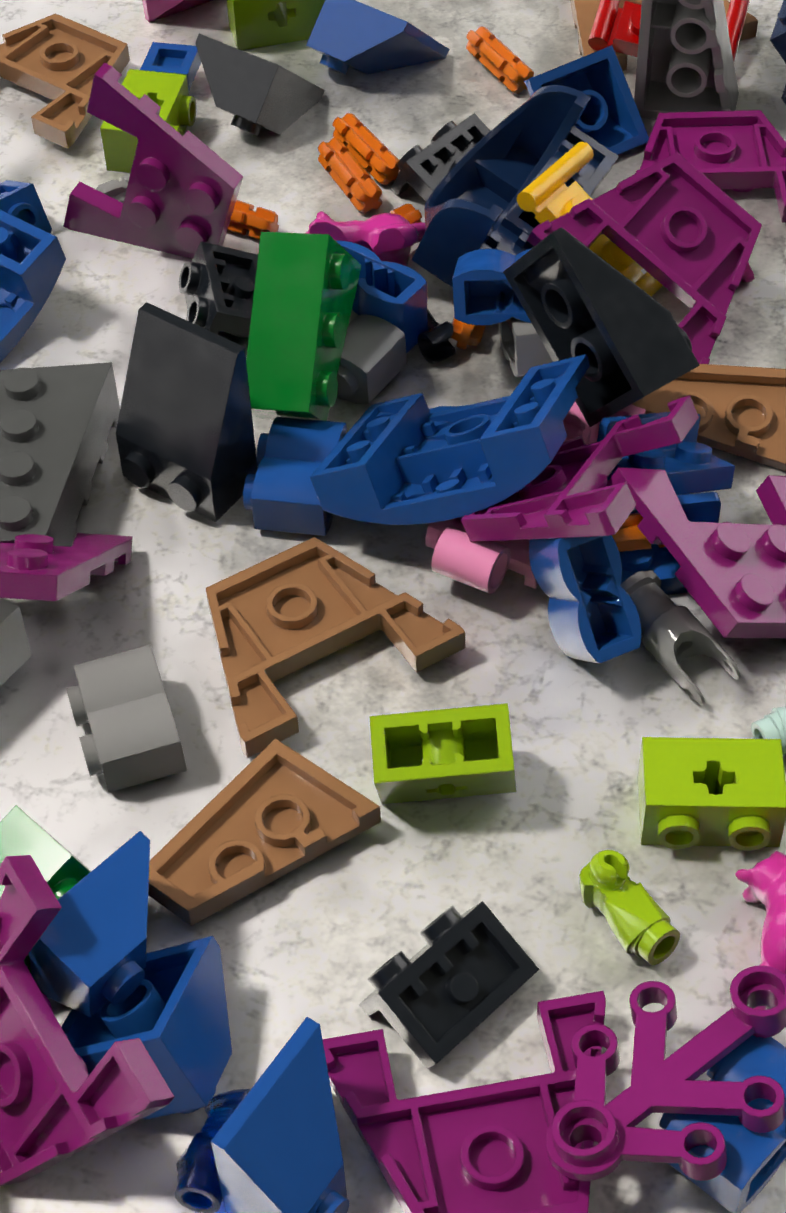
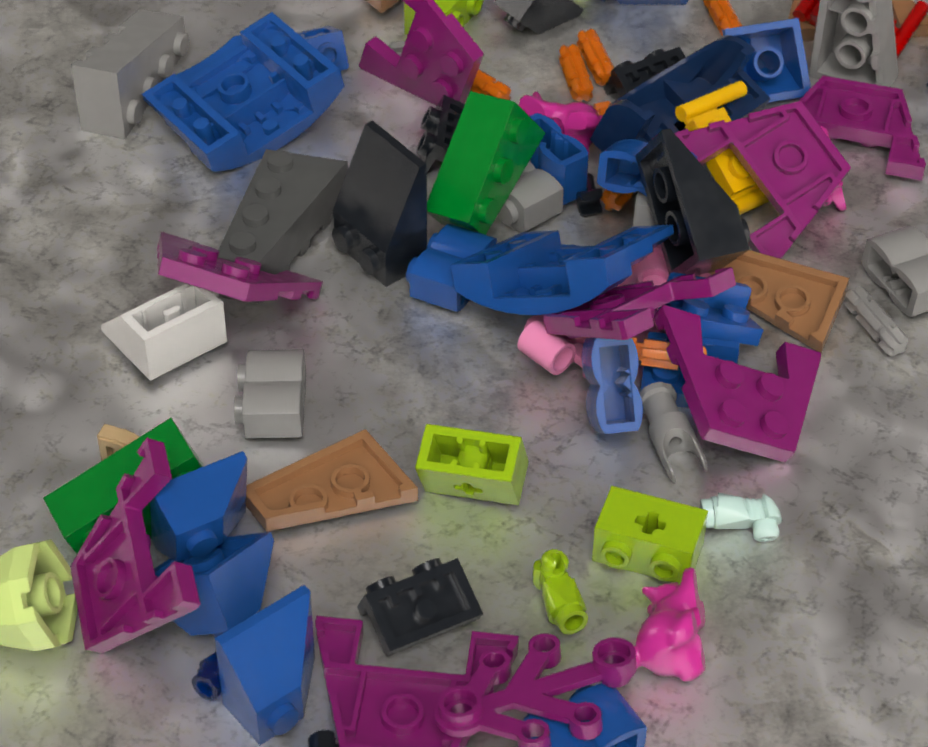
camera: 15 degrees right, 5 degrees down
medium nougat wing [206,537,465,758] -> none

